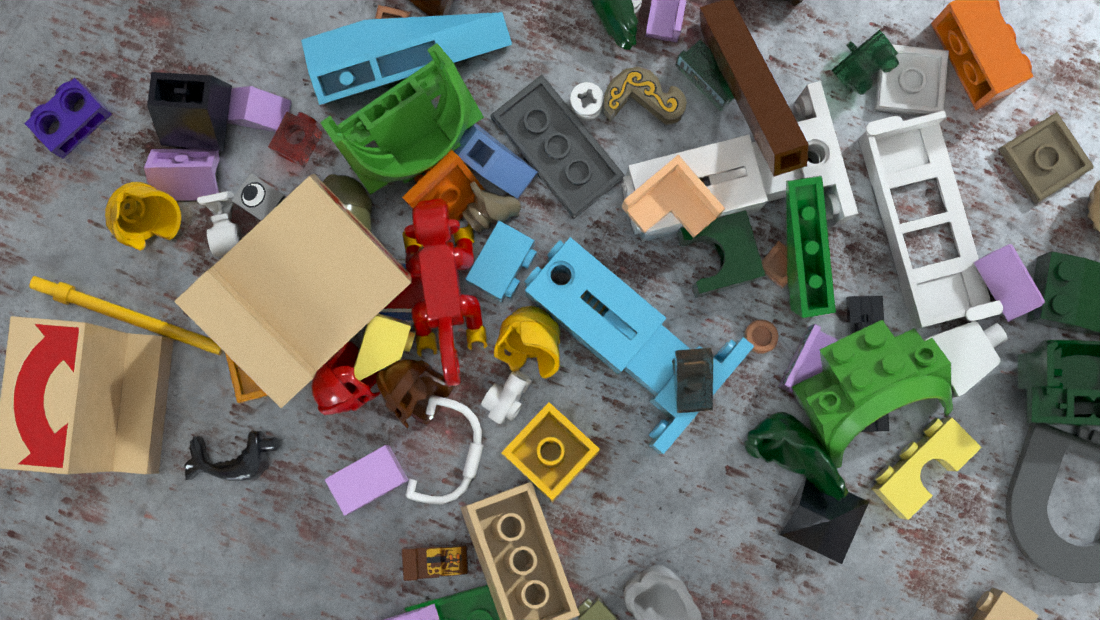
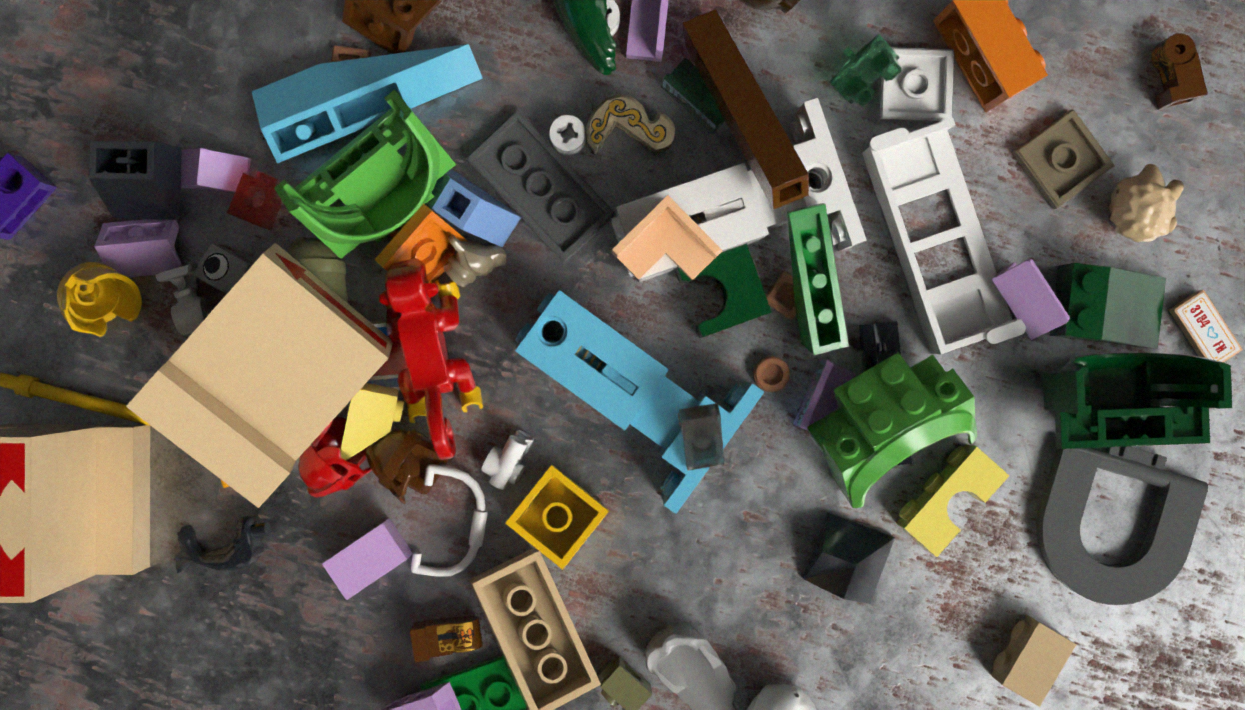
camera: 10 degrees left, 5 degrees up
medium azure brick [465,221,537,302] -> none
yellow helmet [494,306,560,379] -> none
dark green hair [744,412,848,501] -> none
white torso [923,321,1008,397] -> none

